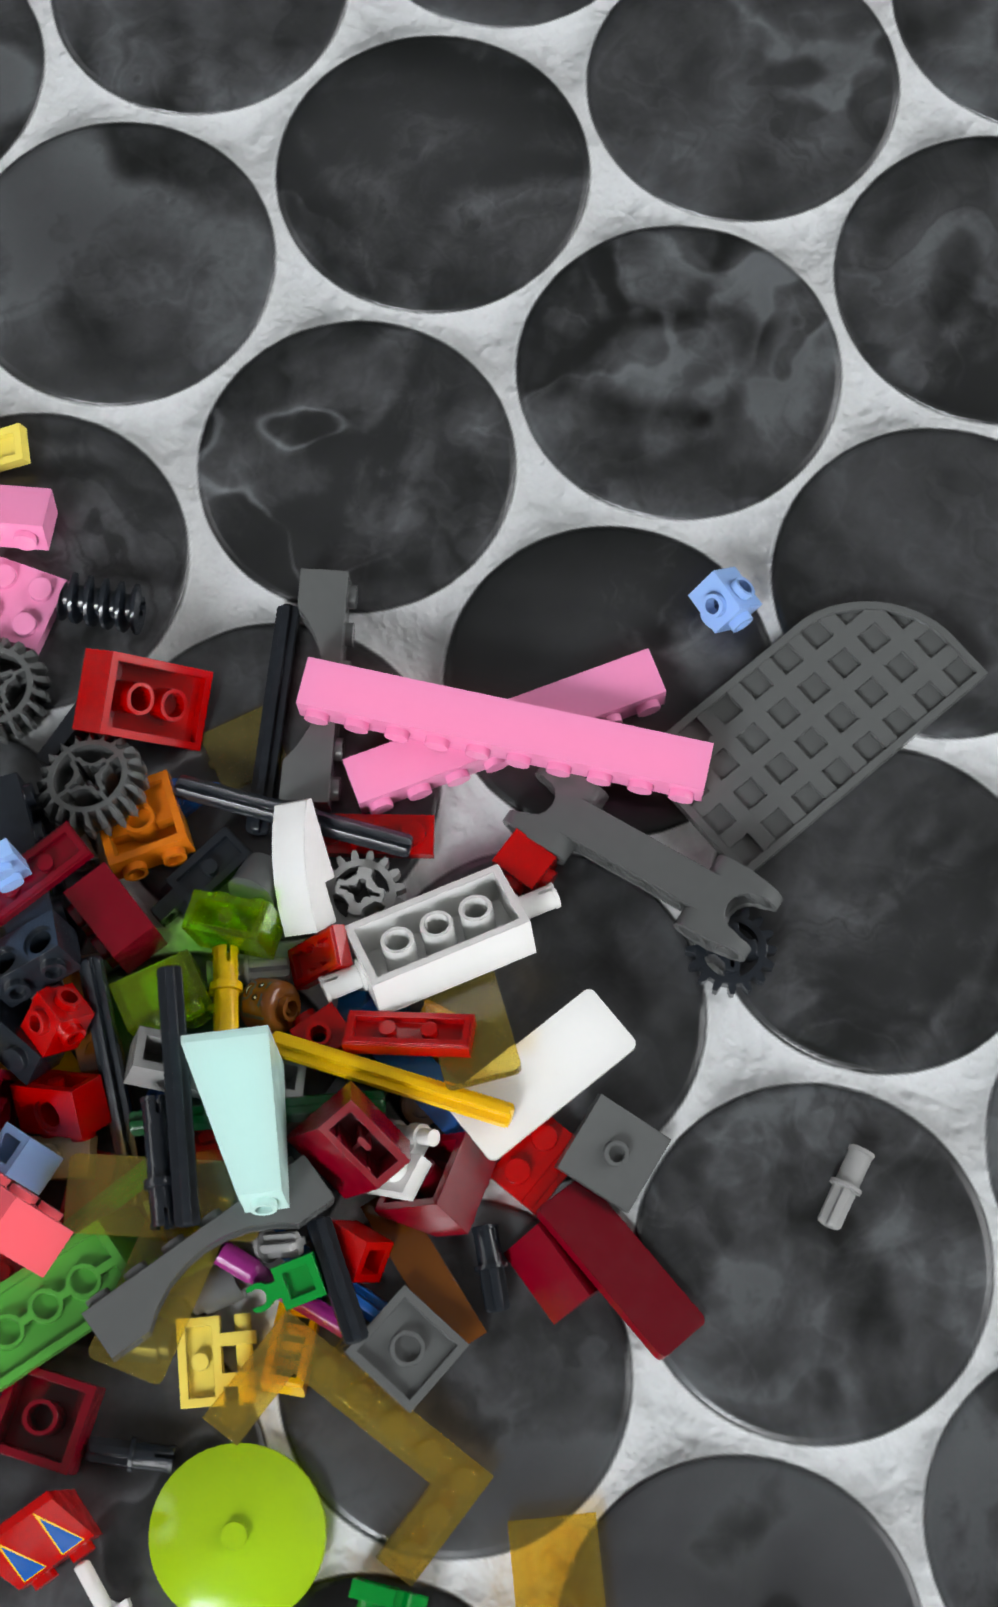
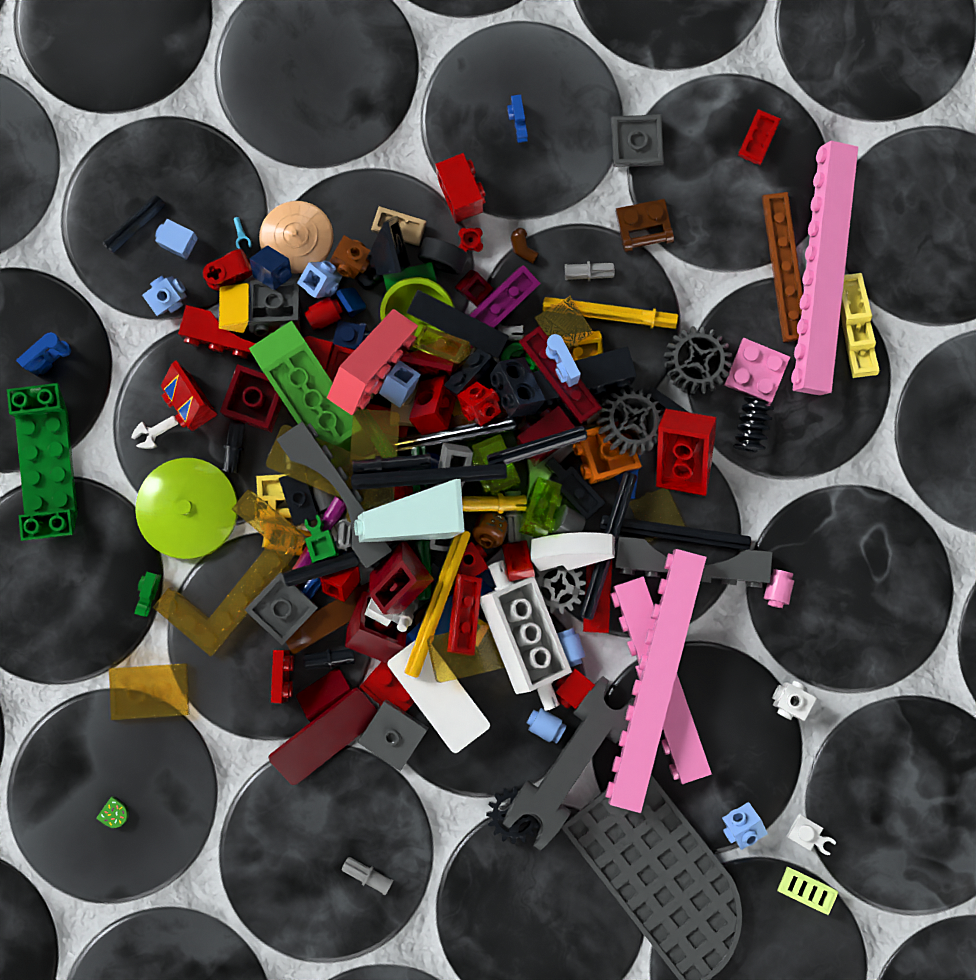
camera: 90 degrees right, 10 degrees up
none -> red plate [271,650,294,703]
none -> black plate [279,470,319,527]
none -> black axle [487,426,588,464]
none -> light blue brick [527,708,567,744]
none -> light blue brick [557,628,586,667]
none -> bright pink brick [764,569,794,608]
none -> white brick [772,681,816,721]
none -> yellowish green slope [777,867,838,915]
none -> white plate [786,814,836,855]

